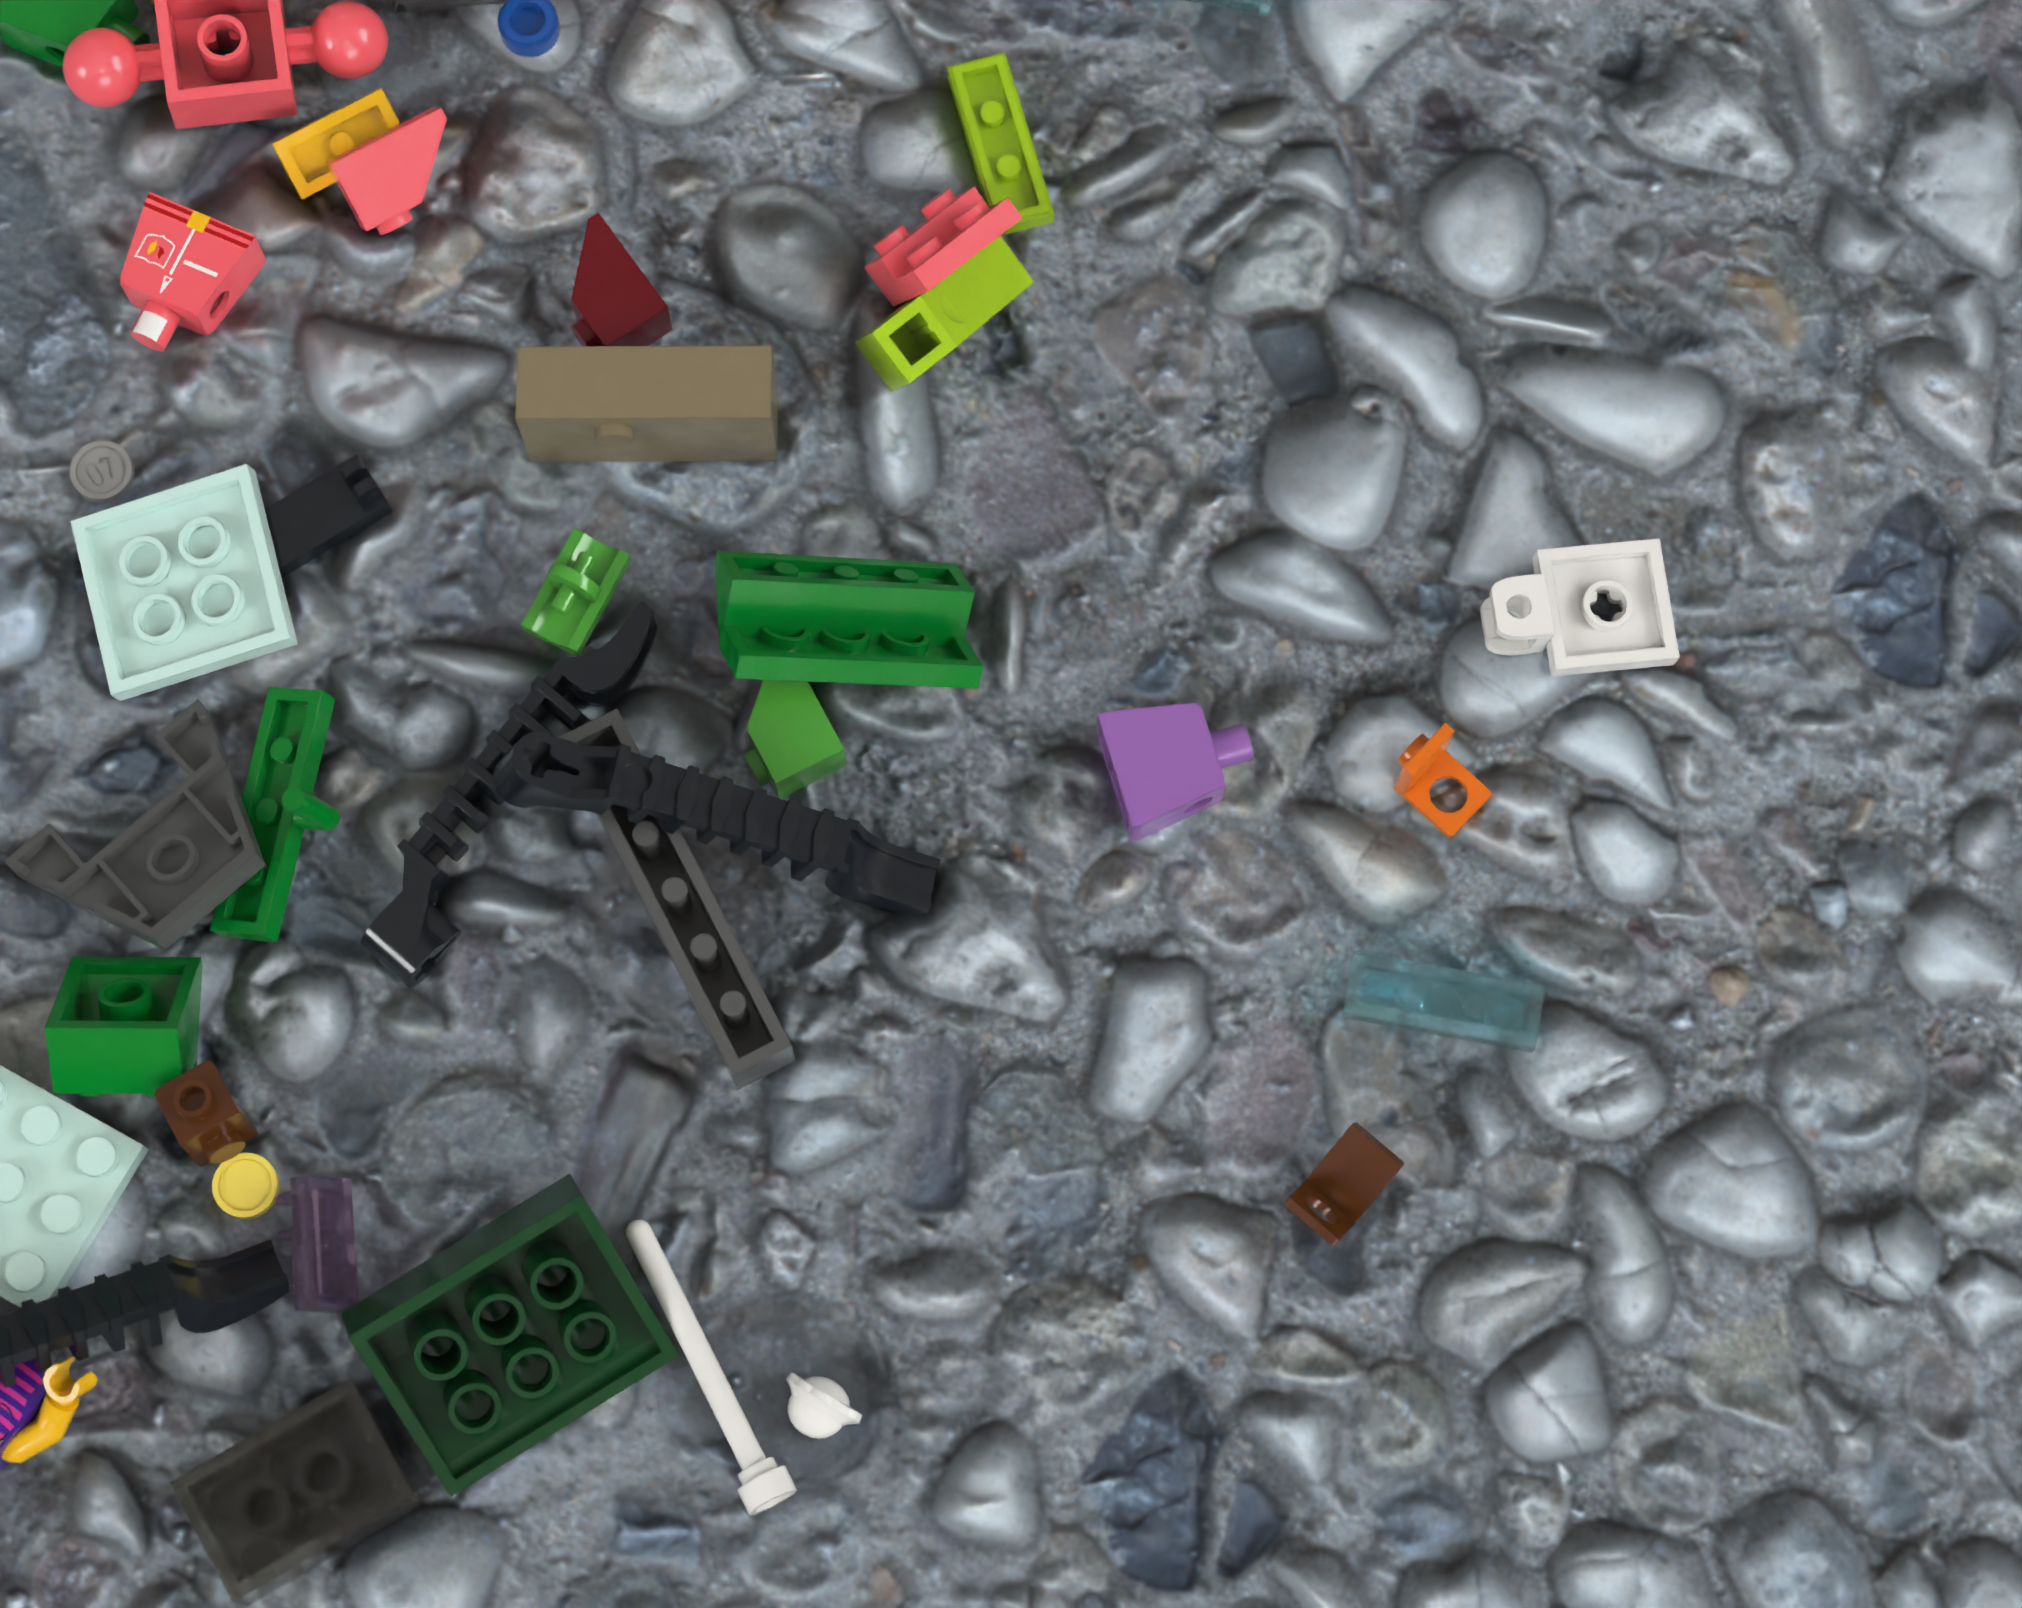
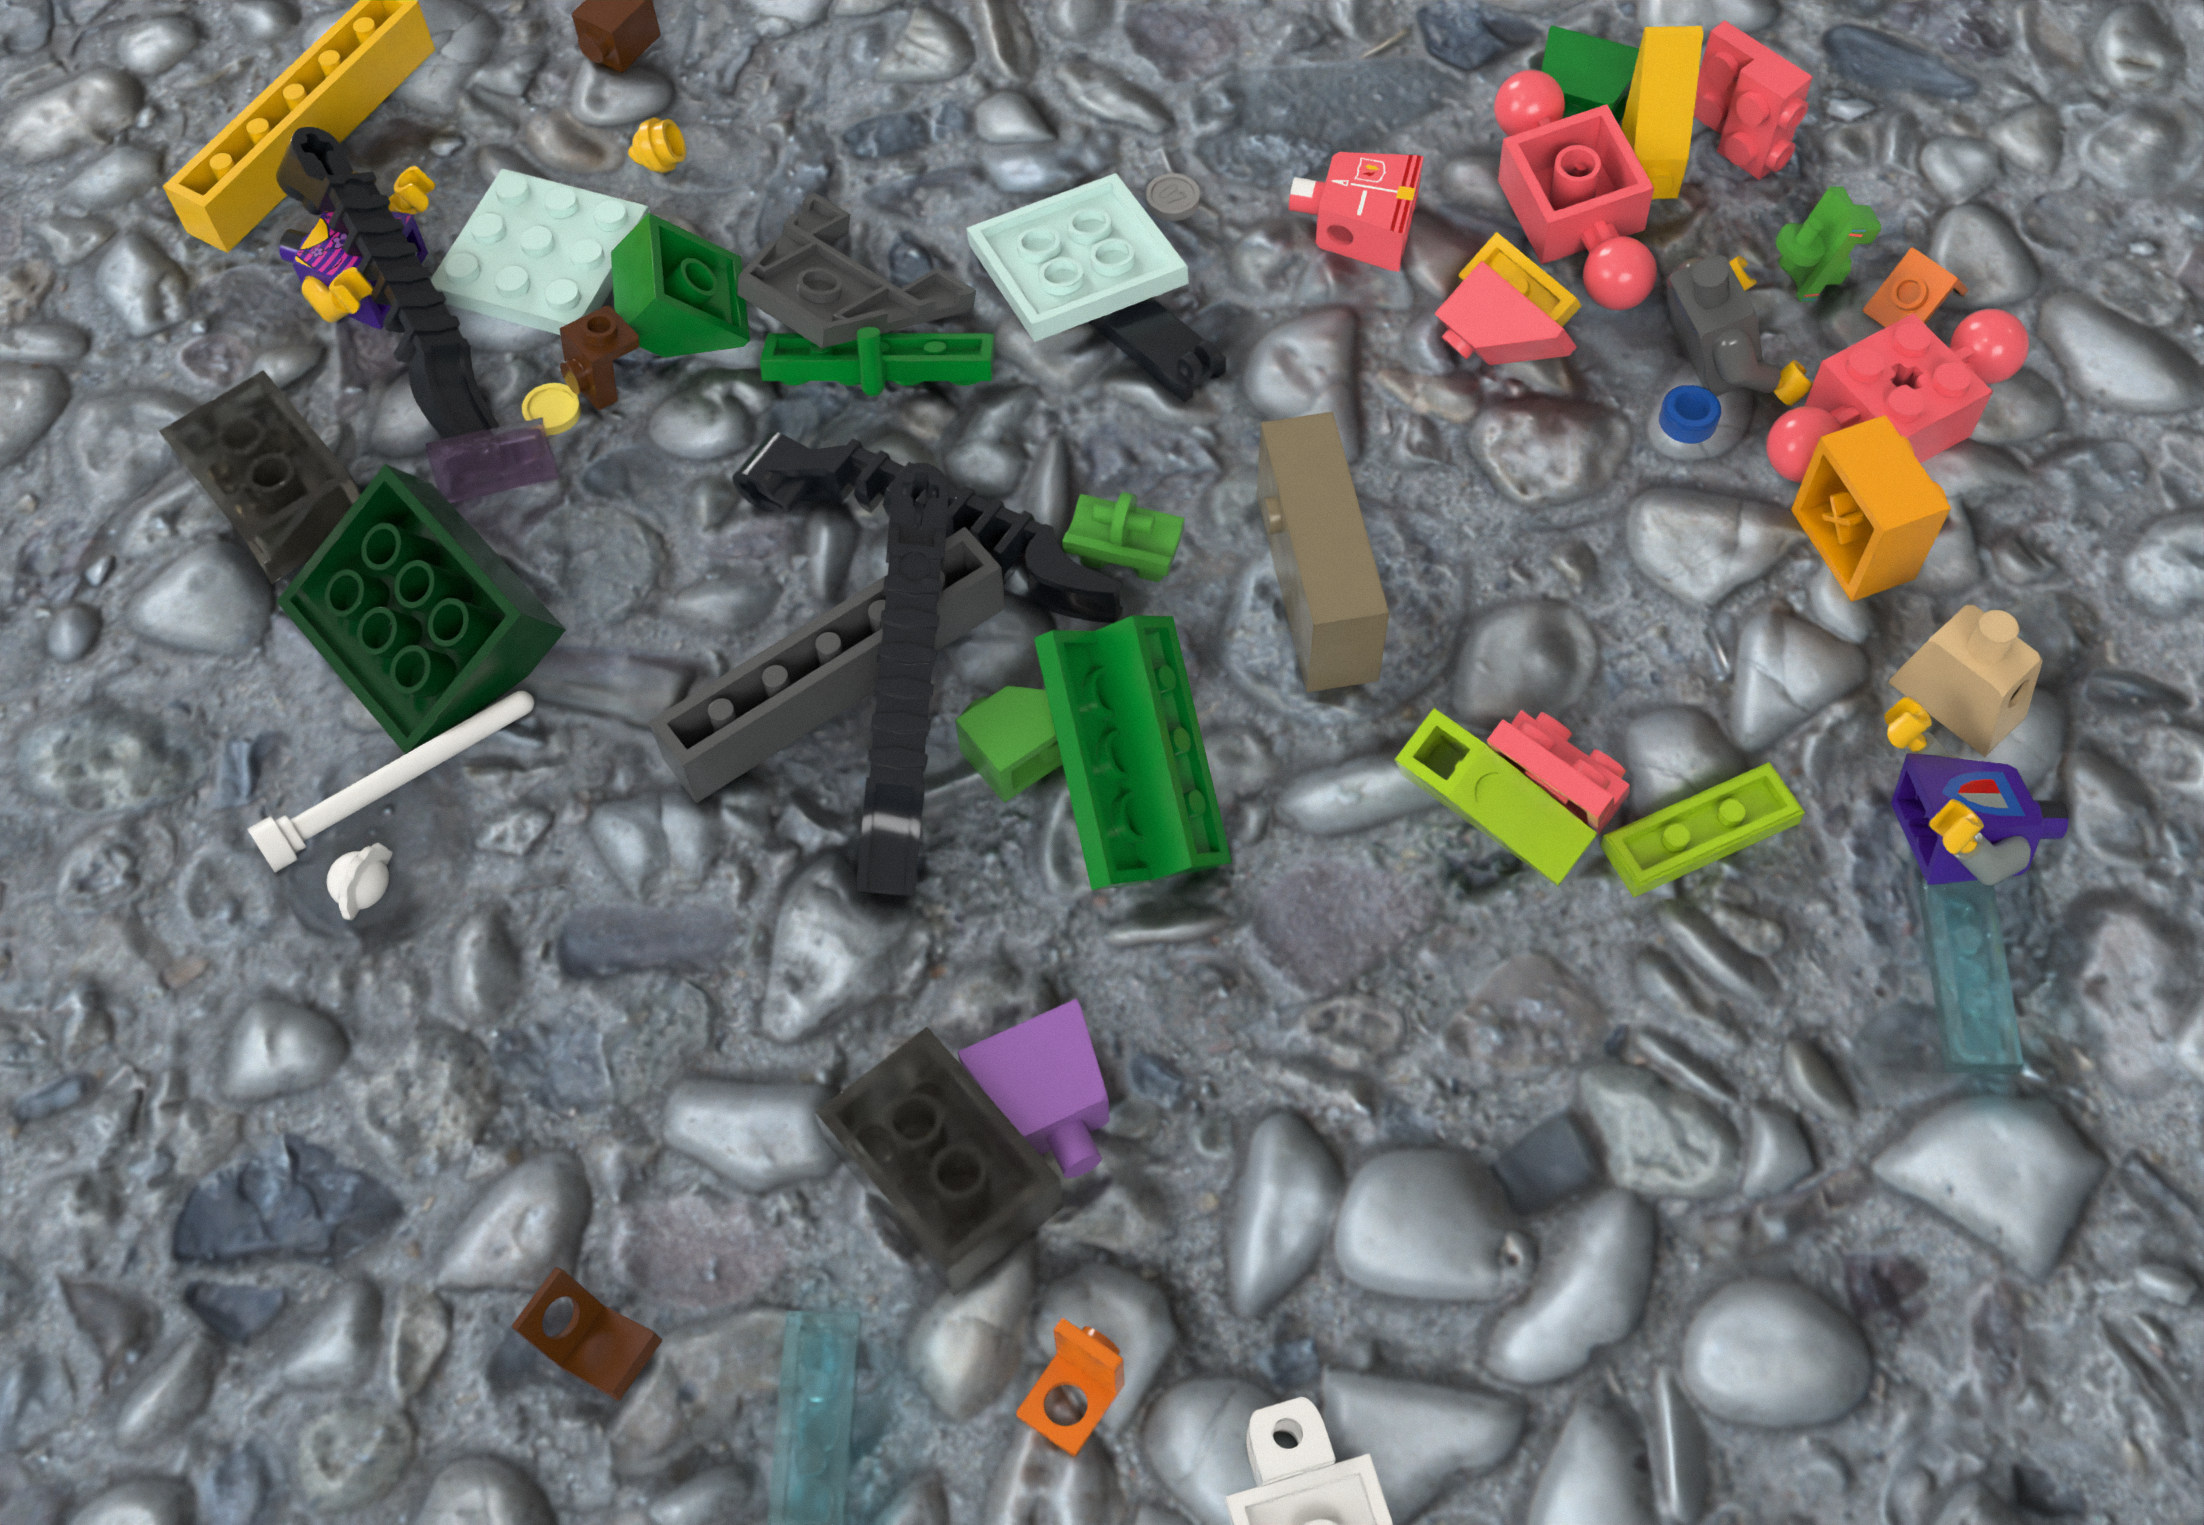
camera: 85 degrees right, 15 degrees down
dark red slope [571,212,673,346] -> none
none -> clear smoke brick [815,1027,1064,1296]

